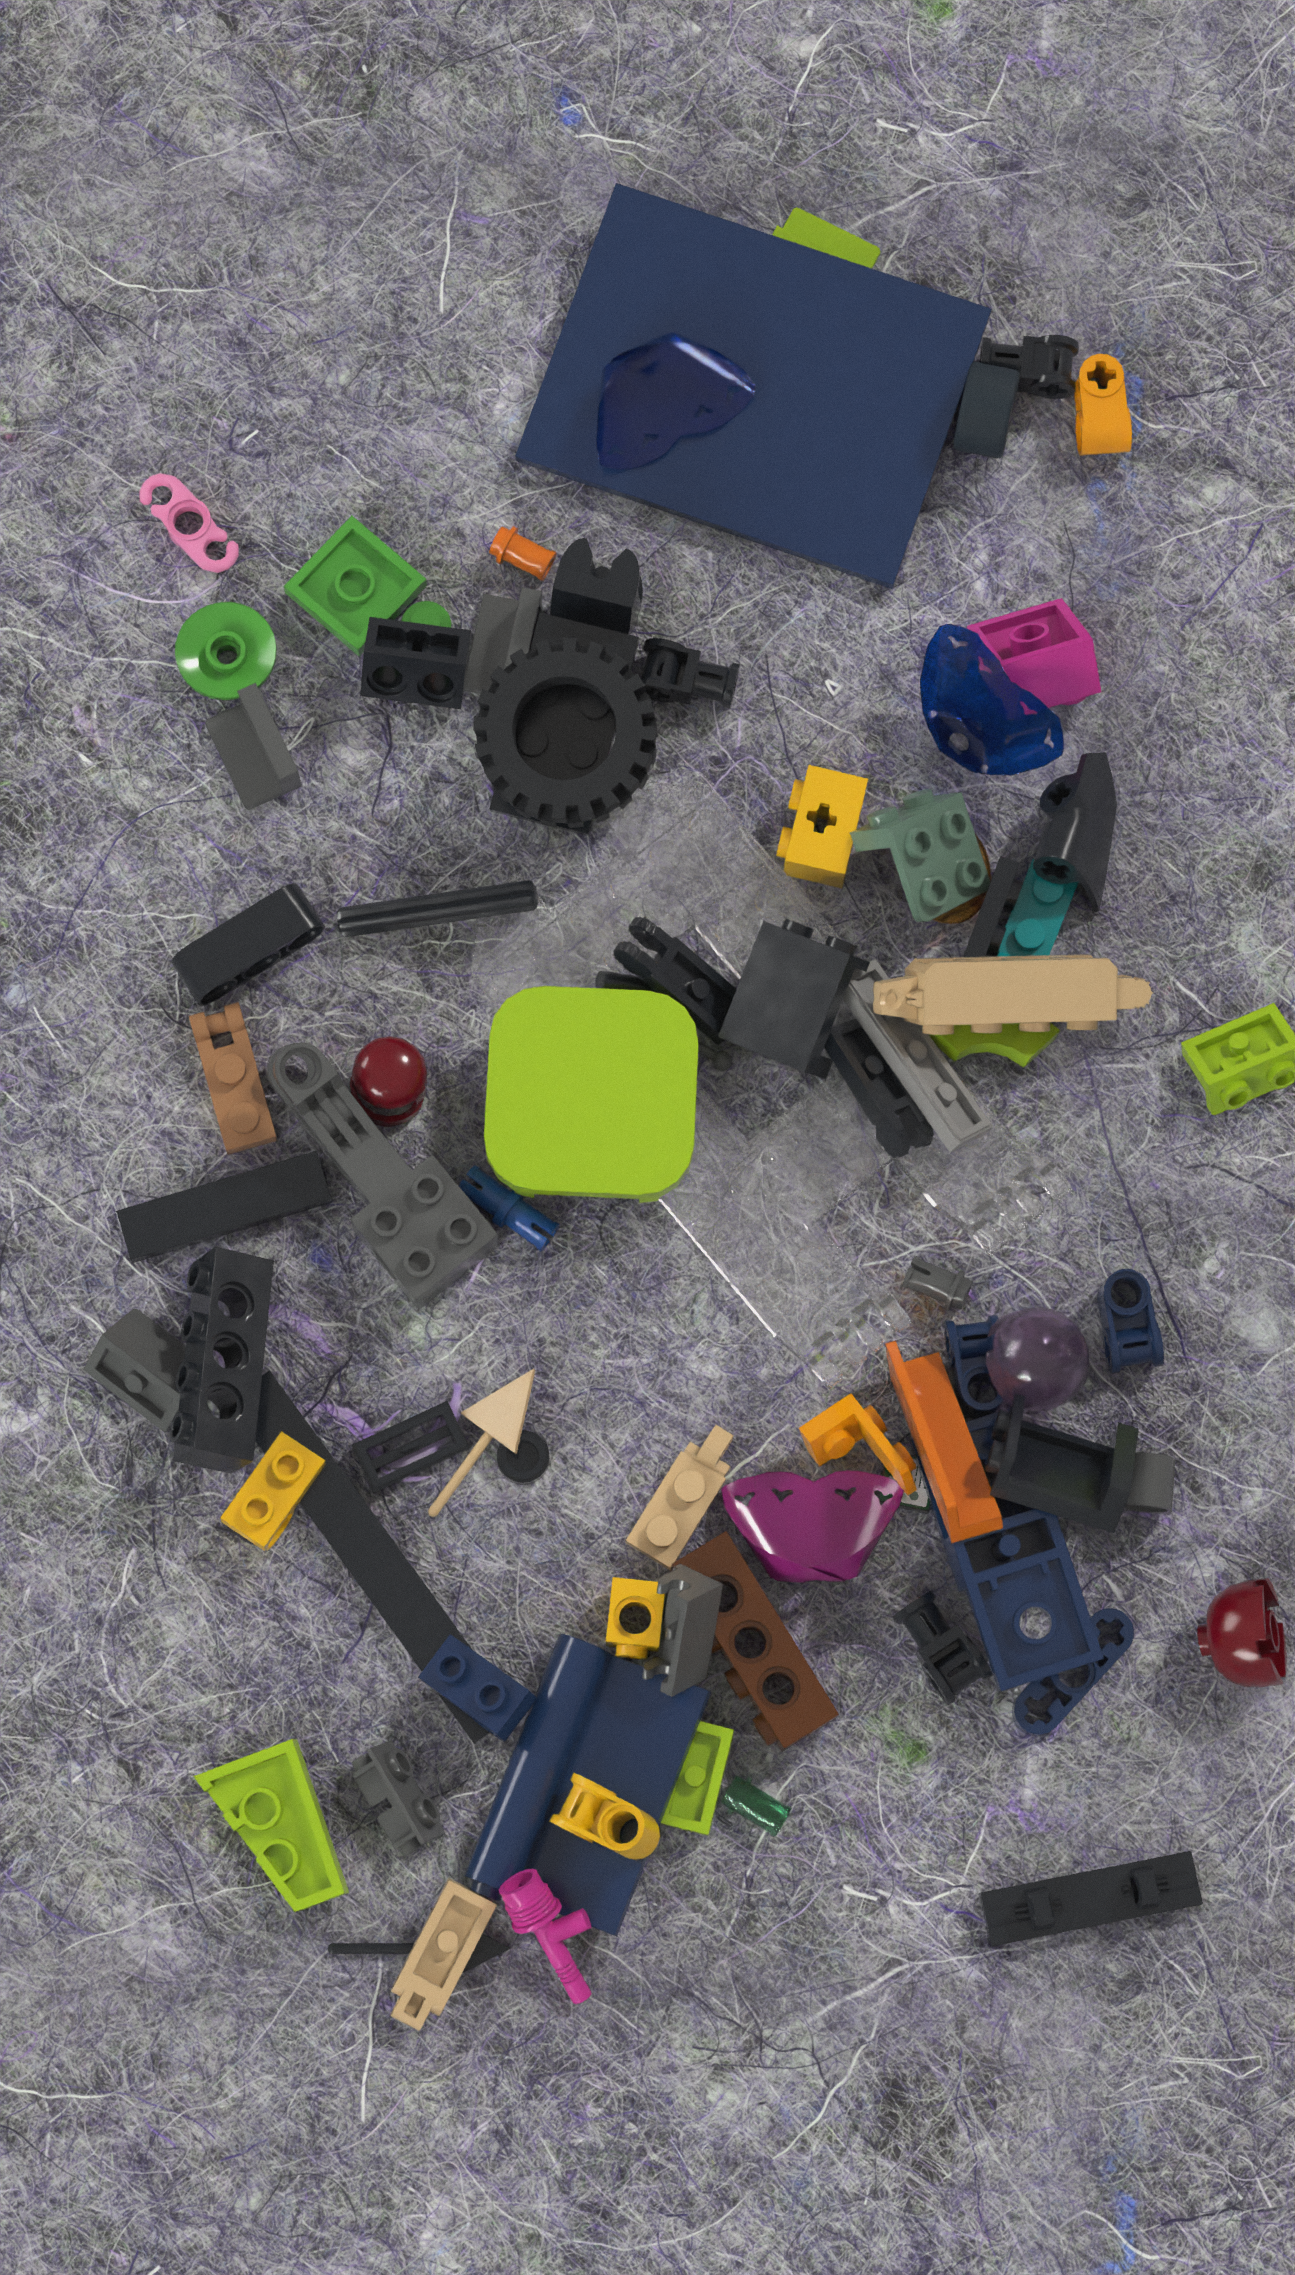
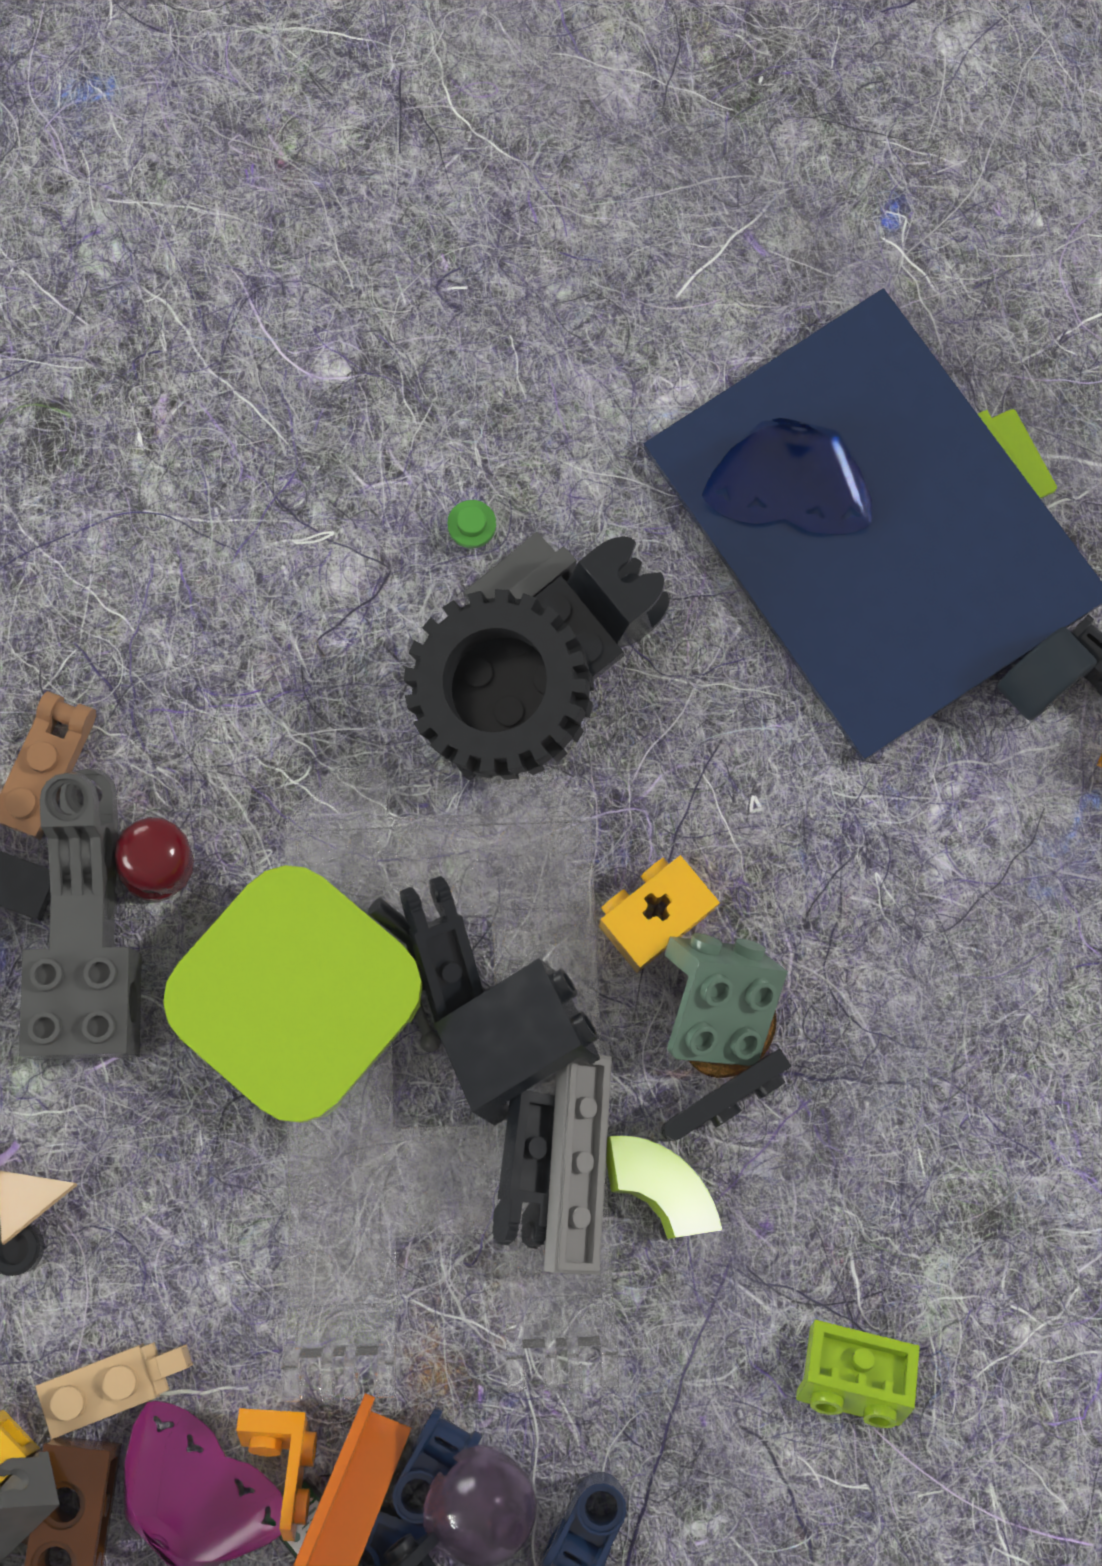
camera: 35 degrees right, 0 degrees up
bright pink piece [139,473,239,573] -> none
black beam [171,883,325,1006] -> none
bright green dish [175,602,277,700] -> none
dark grey panel [205,683,302,810] -> none
bright green plate [284,515,427,657] -> none
black axle [337,880,538,937] -> none
black brick [360,617,471,709] -> none
blue pin [459,1165,560,1252] -> none
orange pin [489,526,557,581] -> none
black connector [640,638,740,709] -> none
tan hinge [873,954,1153,1035] -> none
dark grey pin [902,1256,973,1311] -> none
clear blue piece [920,624,1064,776] -> none
dark pink slope [967,598,1101,721] -> none
teal hinge [997,859,1079,956] -> none
black panel [1033,752,1117,913] -> none

